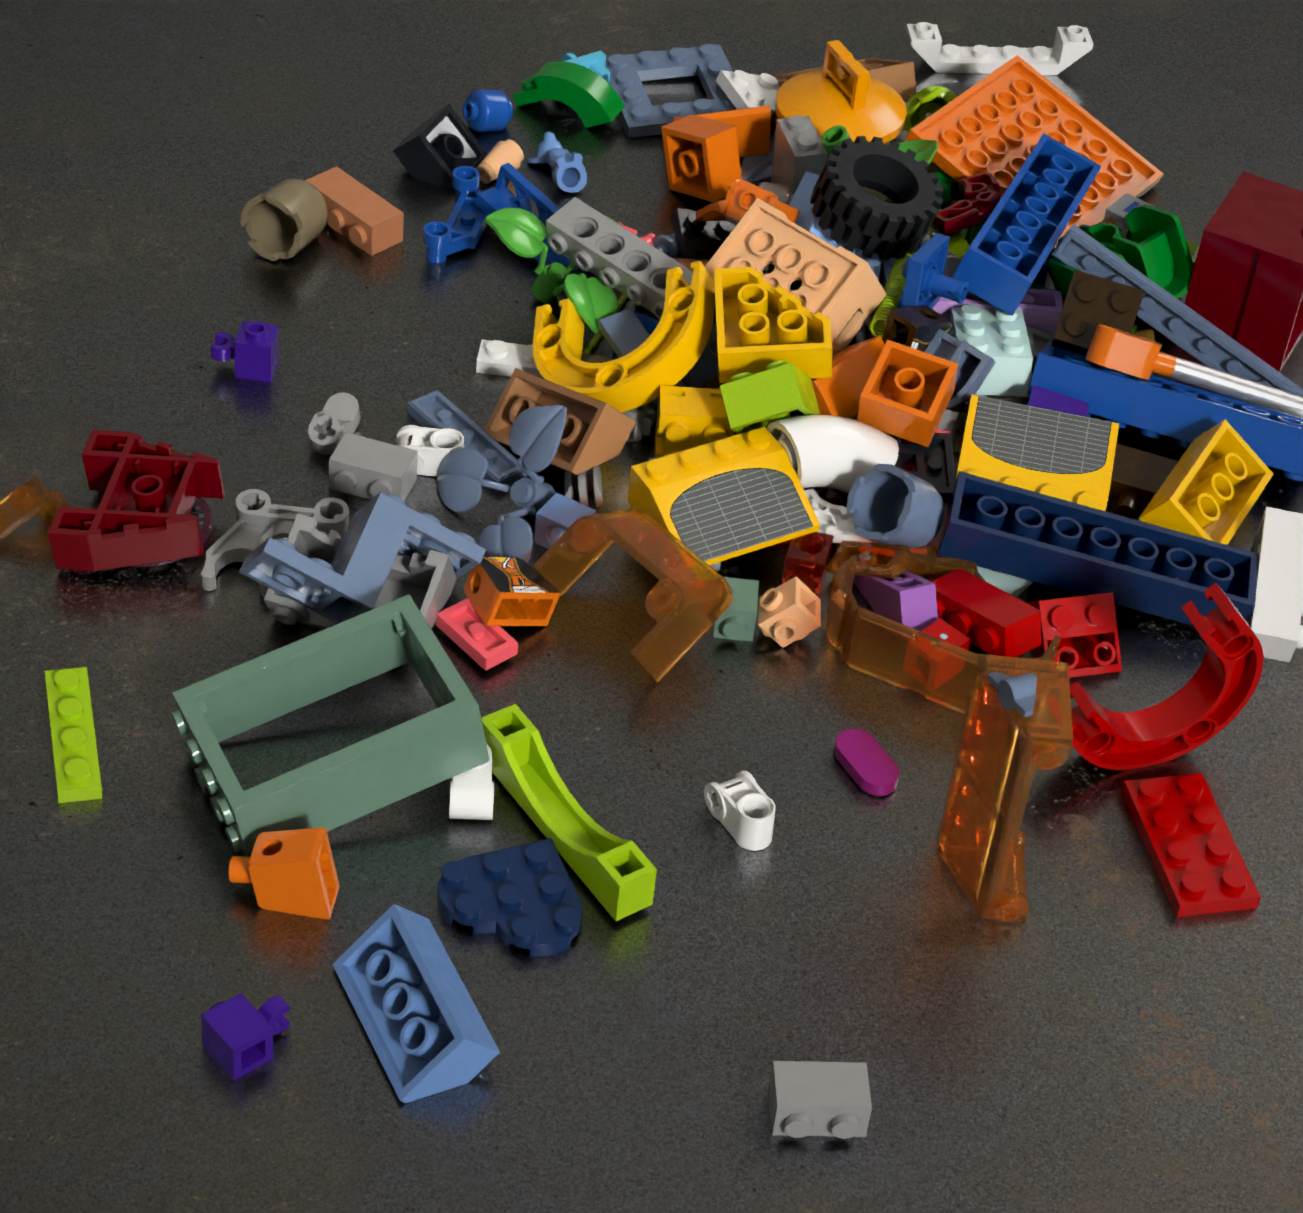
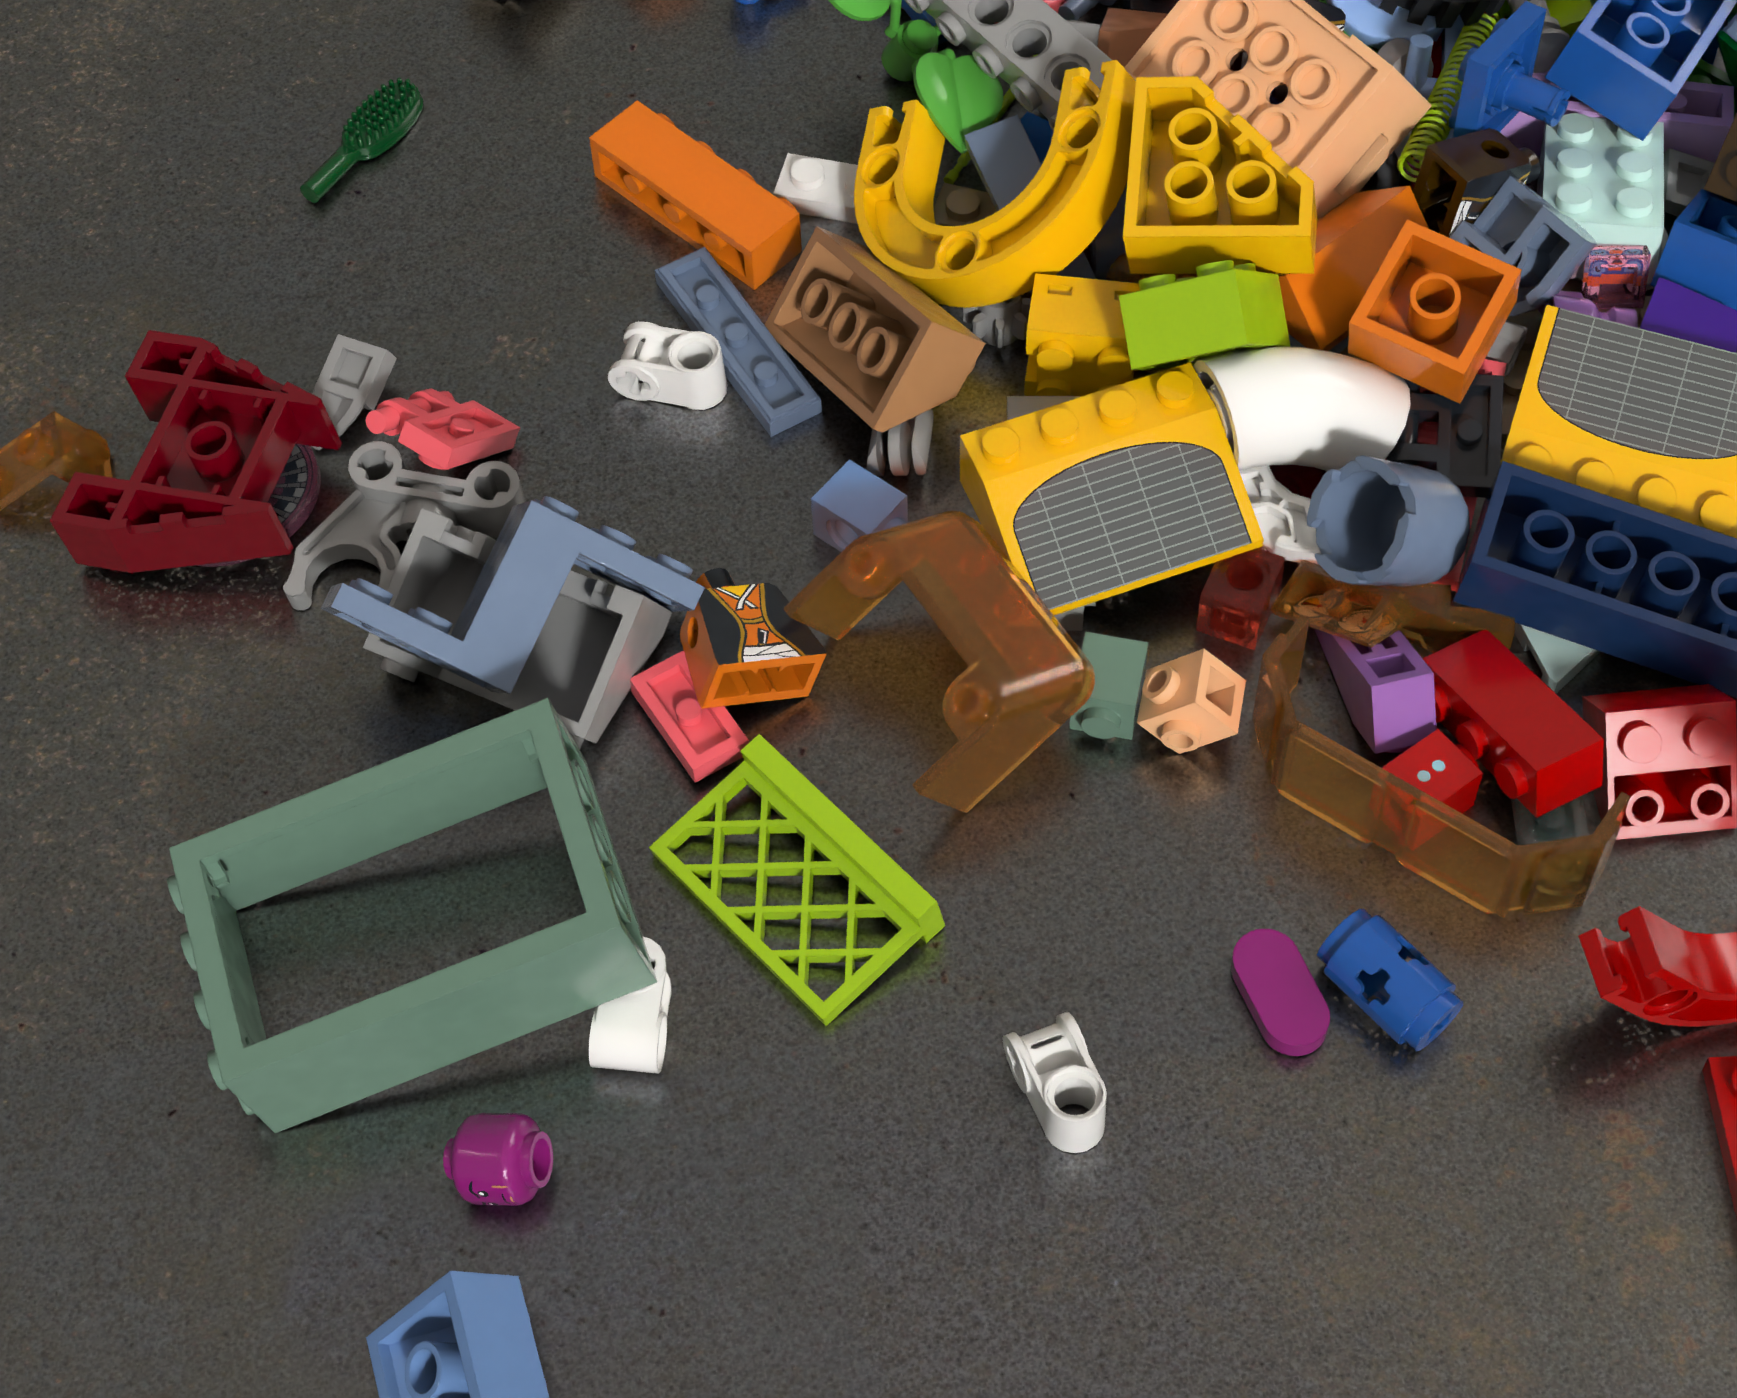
camera: 15 degrees right, 15 degrees up
lime plate [45,667,103,803] -> none
dark purple brick [211,321,279,383] -> none
orange torso [229,828,340,920] -> none
light grey piece [308,392,361,455] -> none
light grey brick [329,432,418,501] -> none
sand blue plant [437,405,567,563] -> none
dark blue plate [437,838,583,957] -> none
lime arch [481,704,657,921] -> none
clear orange windscreen [937,654,1073,923] -> none
sand blue piece [987,672,1037,717] -> none
none -> dark green piece [300,77,424,203]
none -> light grey plate [313,334,397,450]
none -> coral plate [366,388,520,470]
none -> magenta head [443,1113,553,1206]
none -> orange brick [589,100,802,290]
none -> lime fence [649,734,946,1026]
none -> blue piece [1317,908,1463,1051]
none -> clear pink tile [1581,245,1651,309]

